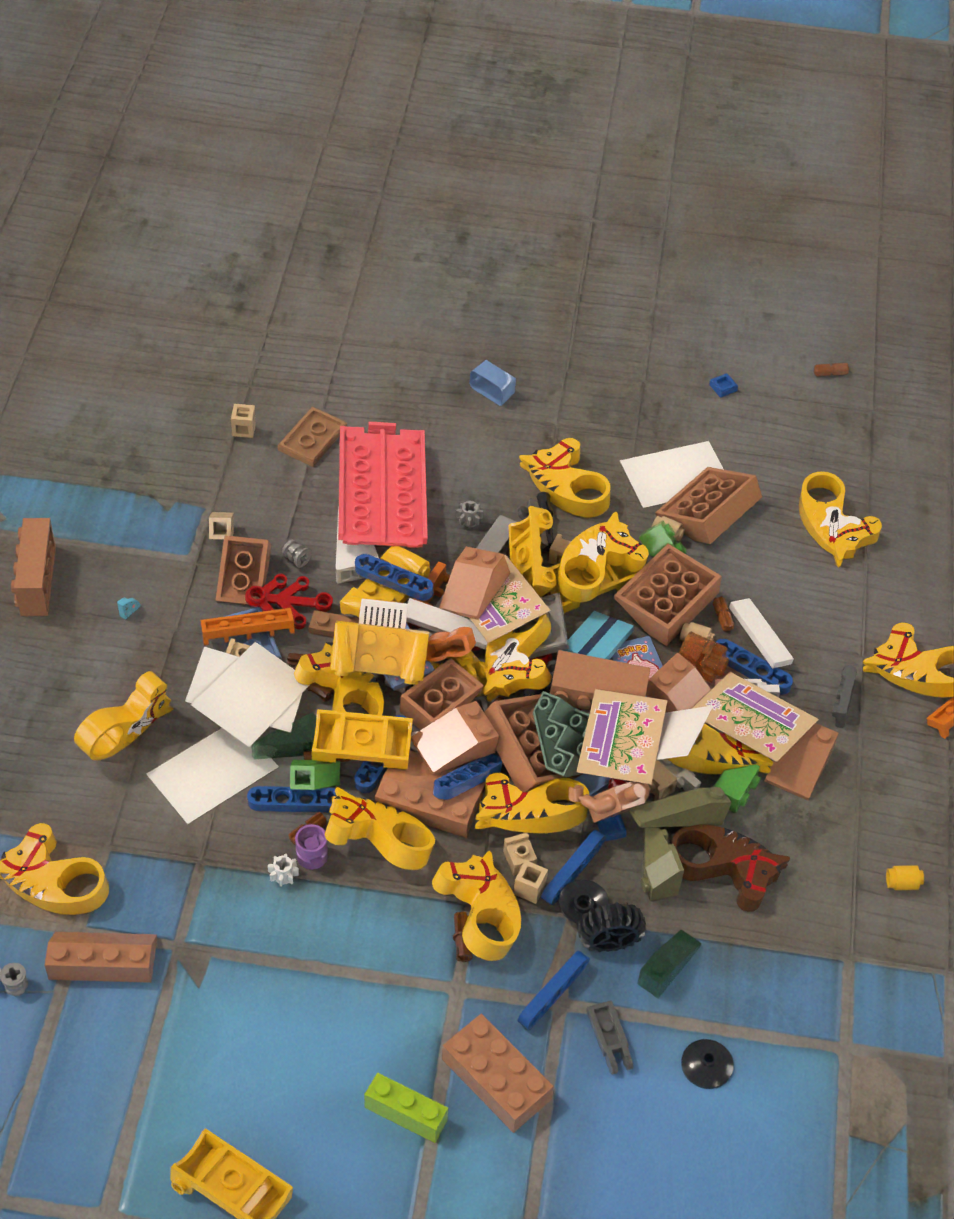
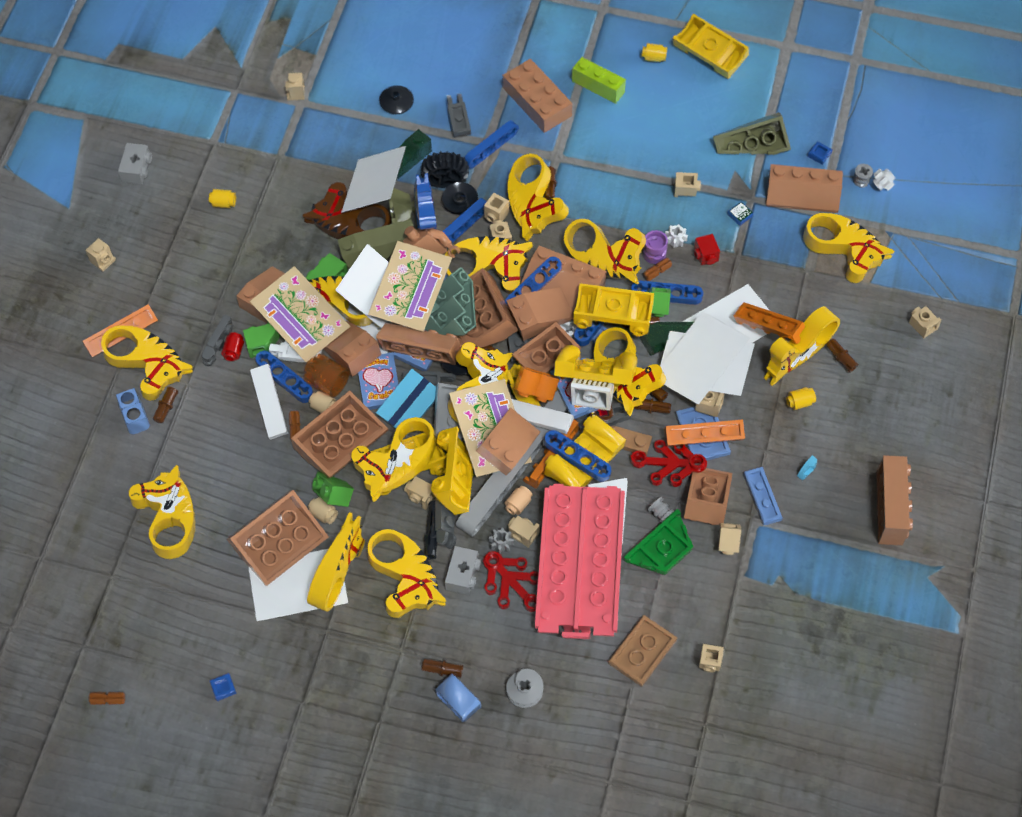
camera: 170 degrees left, 10 degrees up
none -> medium blue piece [116,388,150,434]
none -> reddish brown axle [153,387,178,423]
none -> red brick [221,332,244,361]
none -> bright green slope [243,323,281,358]
none -> tan brick [285,73,305,100]
none -> yellow animal [307,512,365,612]
none -> white sticker [341,146,406,213]
none -> blue animal [414,173,437,230]
none -> reddish brown axle [422,659,464,678]
none -> light grey brick [445,546,481,595]
none -> red plant [483,551,539,612]
none -> light nougat brick [505,486,533,515]
none -> light grey piece [506,669,544,708]
none -> tan brick [508,516,540,548]
none -> green wing [623,509,693,575]
none -> yellow brick [642,43,667,62]
none -> tan brick [674,172,701,197]
none -> red brick [694,234,720,266]
none -> olive wedge [713,112,791,155]
none -> tile [728,201,754,226]
none -> orange hinge [733,302,805,344]
none -> medium blue tile [743,467,783,526]
none -> yellow brick [786,387,816,410]
none -> blue tile [807,141,833,165]
none -> reddish brown axle [826,338,859,373]

